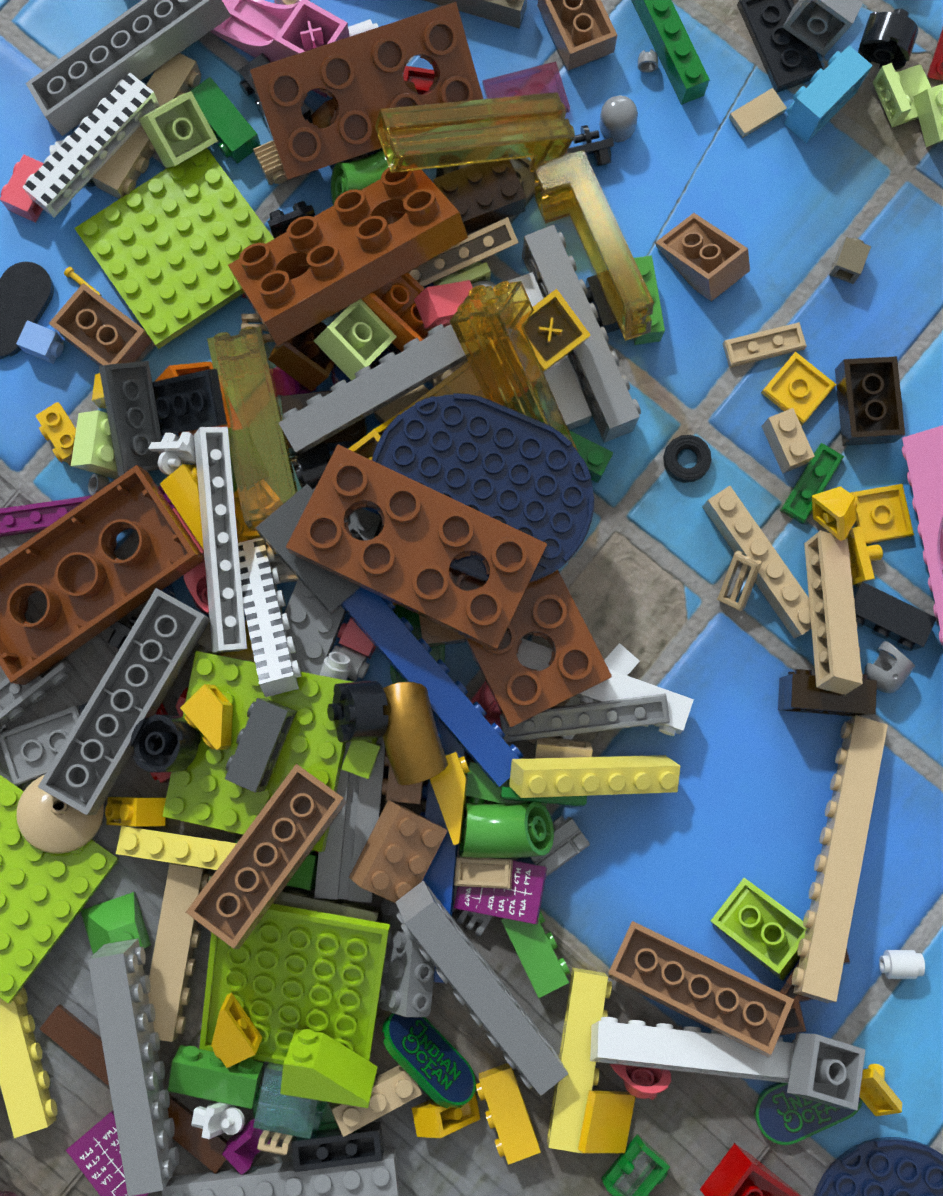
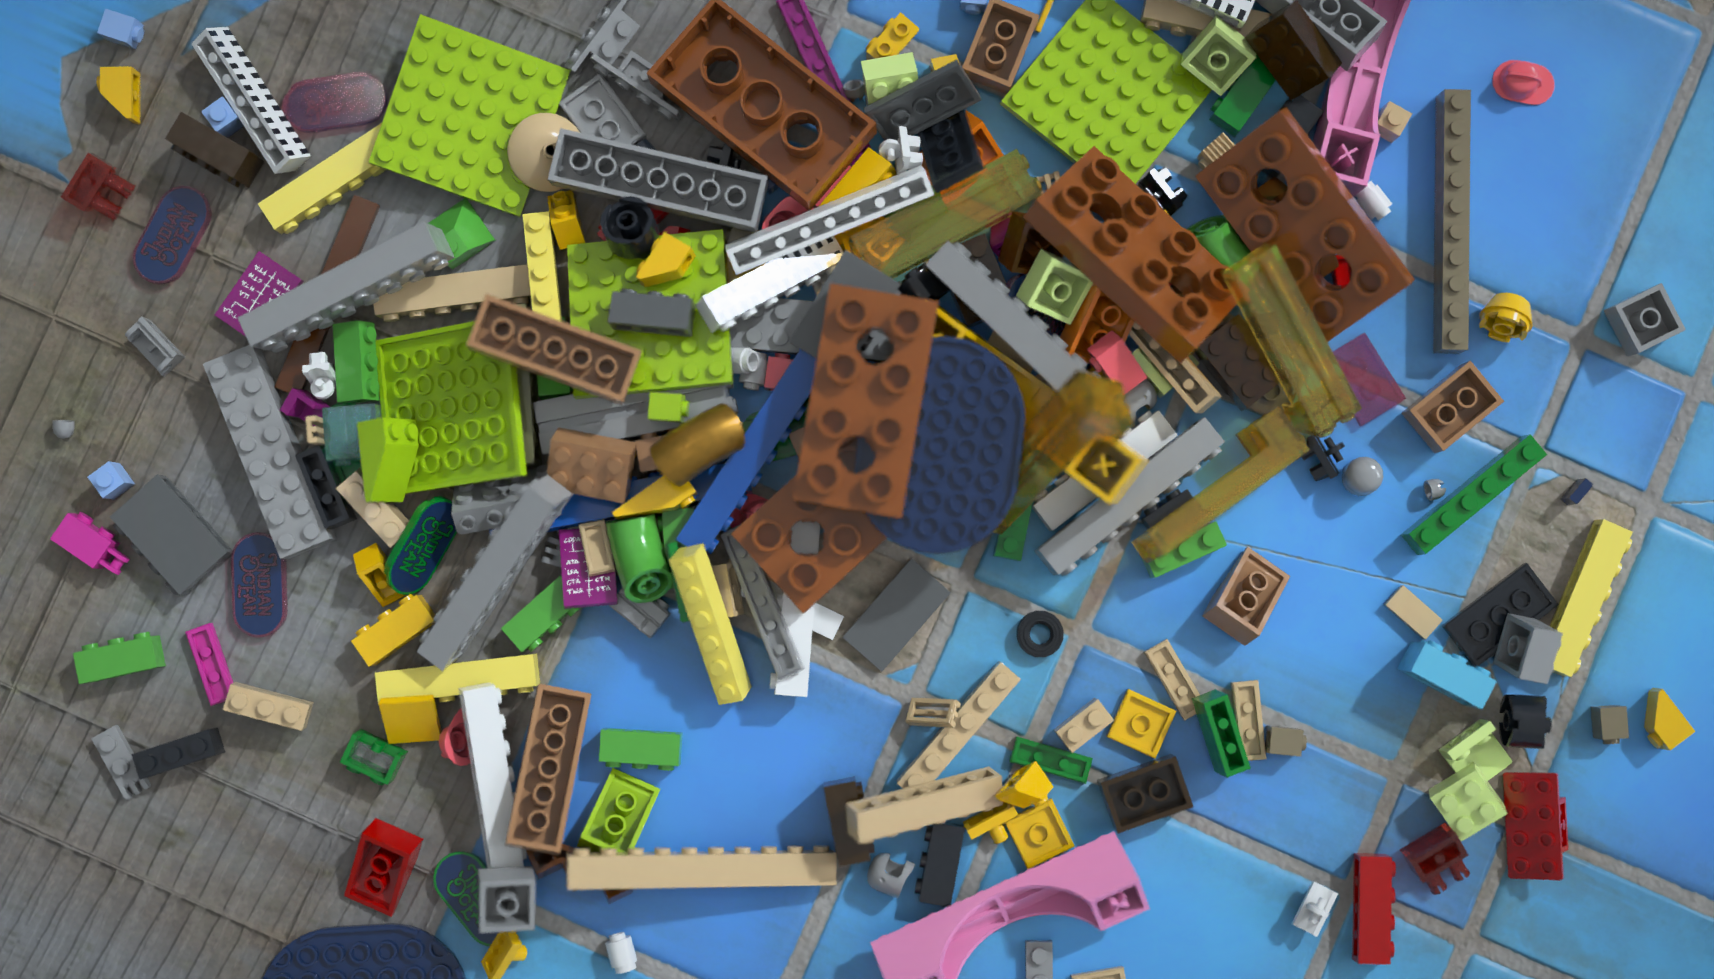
camera: 75 degrees right, 5 degrees up
yellow slope [211,993,262,1068] -> none
black brick [327,681,388,742] -> none
none -> bright green brick [599,728,683,771]
none -> dark grey tile [843,558,951,672]
none -> green brick [1192,689,1251,778]
none -> tan tile [1231,680,1266,761]
none -> dark brown brick [1245,0,1342,100]

